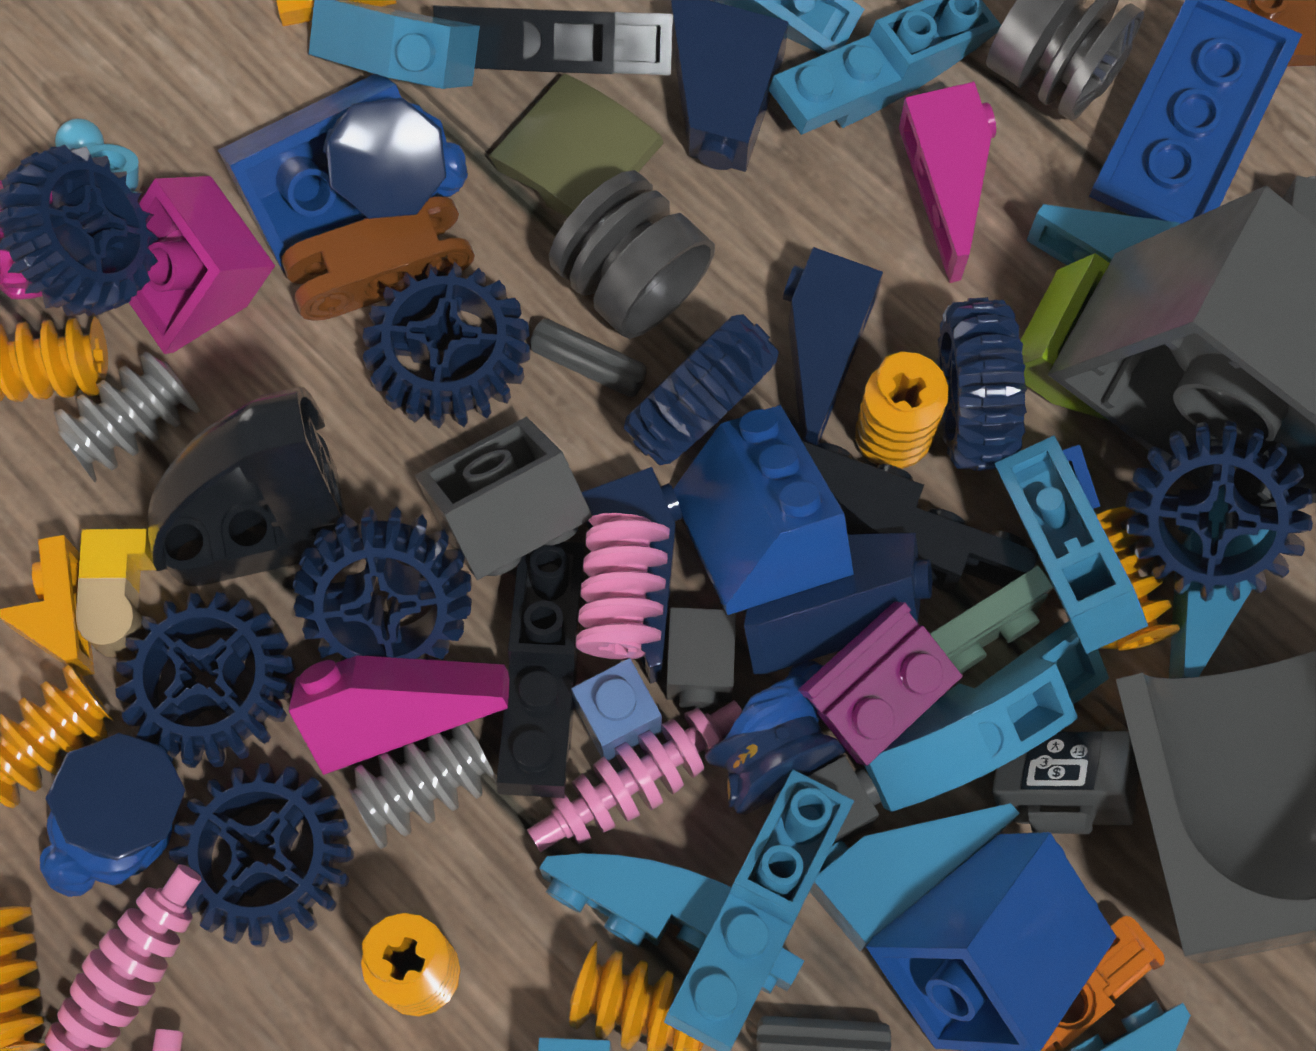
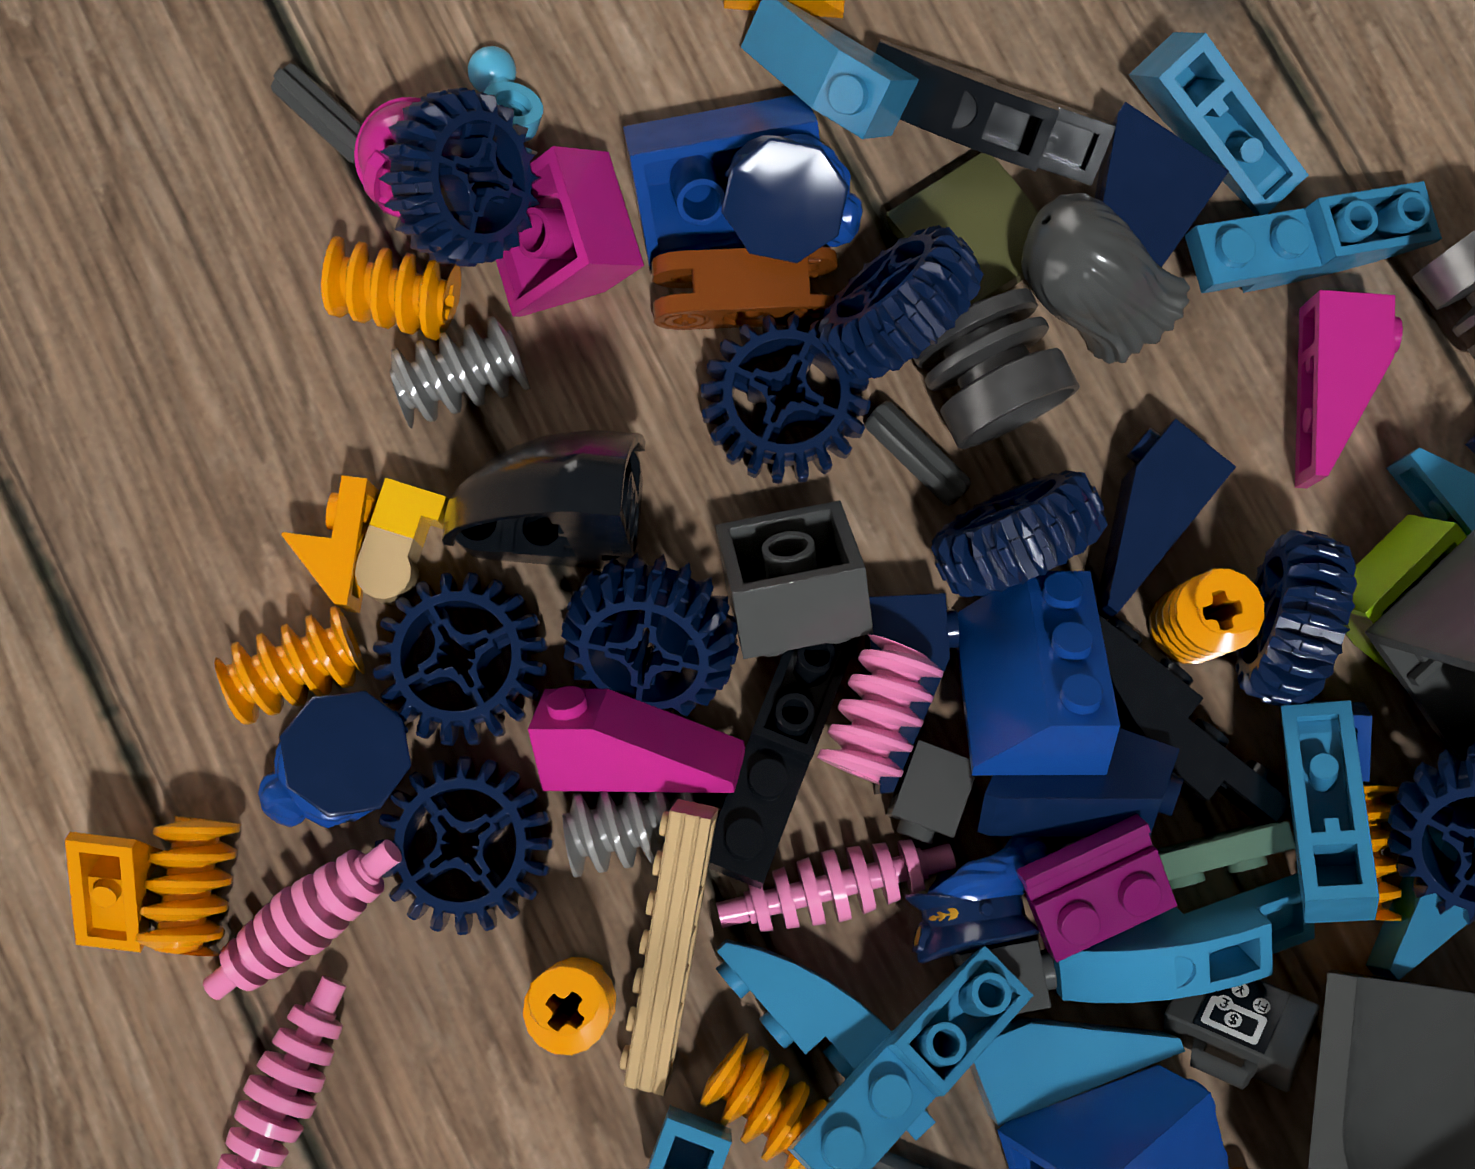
camera: 15 degrees right, 10 degrees up
medium blue brick [571,658,662,761] -> none
none -> tan piece [620,799,719,1096]
none -> dark blue gear [818,225,984,380]
none -> dark grey piece [1021,193,1190,364]

